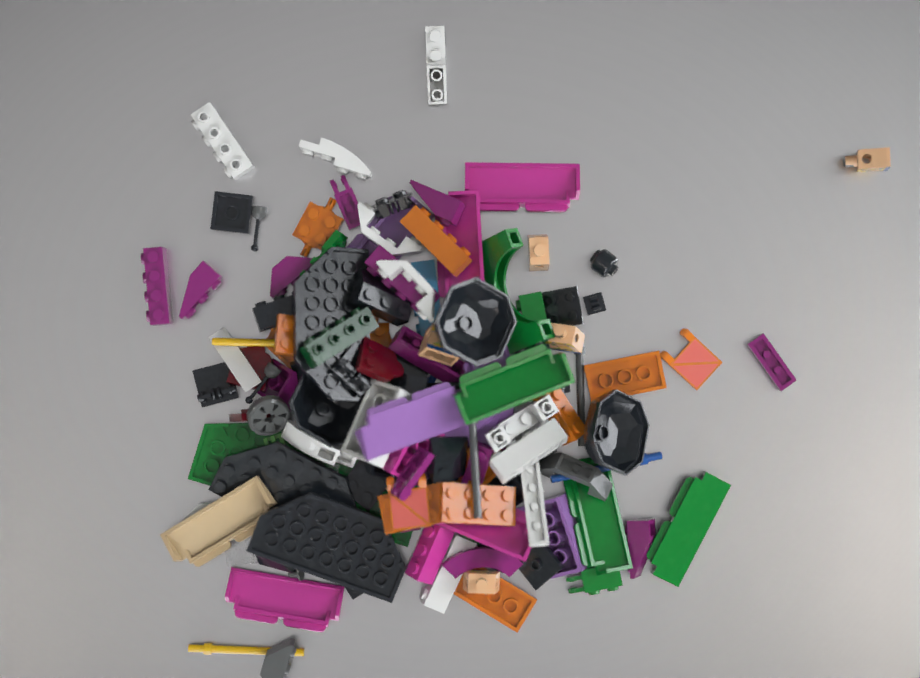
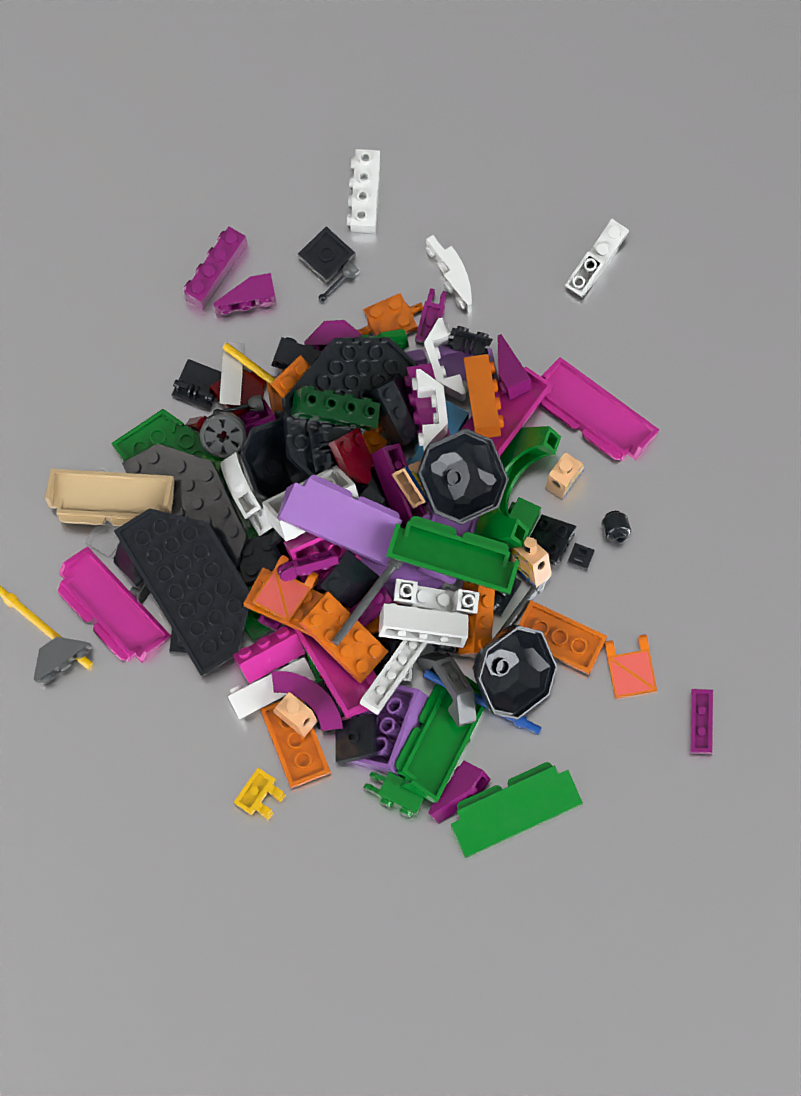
camera: 40 degrees right, 15 degrees down
none -> yellow plate [233,768,286,820]

